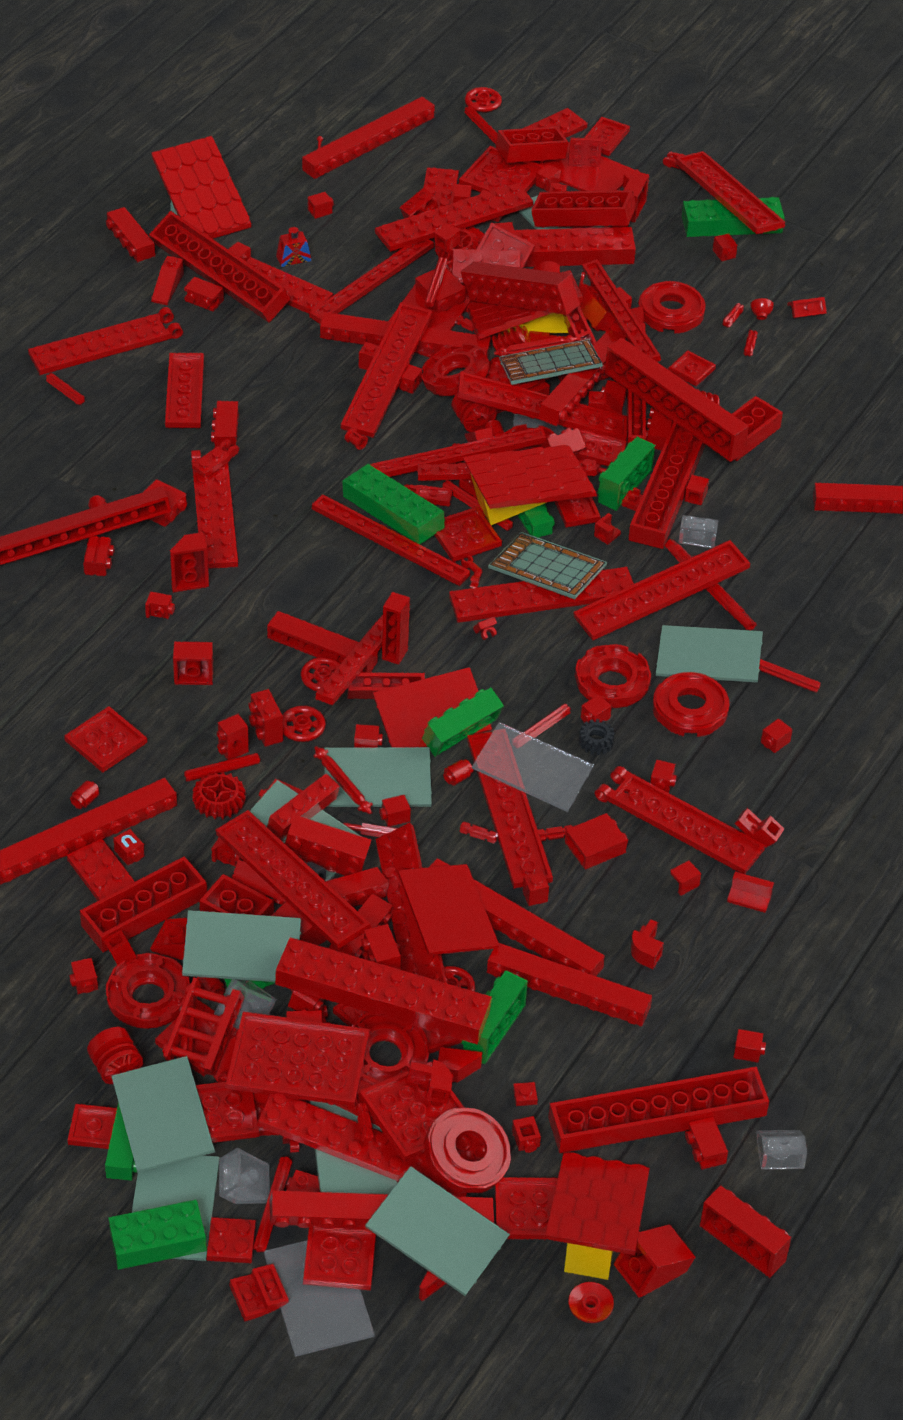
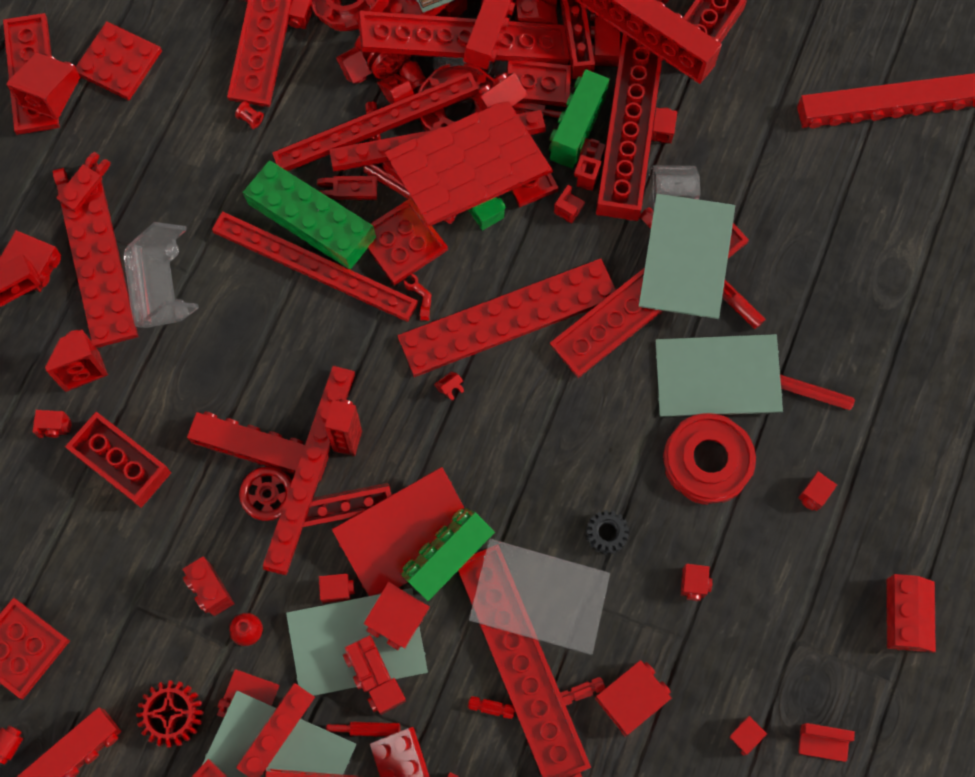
camera: 10 degrees left, 25 degrees up
red brick [173,642,213,685] -> none
red axle [184,753,260,781] -> none
red brick [211,401,238,450] -> none
red brick [216,714,249,760] -> none
red plate [283,706,326,742] -> none
red wheel [314,746,373,814] -> none
red brick [443,759,473,785] -> none
piece [488,532,607,599] -> none
axle [511,704,571,750] -> none
red piece [575,644,651,708] -> none
red brick [581,695,612,723] -> none
red hinge [595,766,765,874] -> none
red brick [734,808,784,847] -> none
none -> red slope [6,53,81,120]
none -> red brick [65,412,171,508]
none -> red plate [76,21,162,101]
none -> clear windscreen [124,222,199,328]
none -> red brick [229,613,263,646]
none -> red brick [336,47,371,83]
none -> red brick [343,635,391,692]
none -> red brick [363,582,430,650]
none -> red brick [574,155,602,191]
none -> sand green piece [639,194,735,319]
none -> red slope [887,574,936,652]

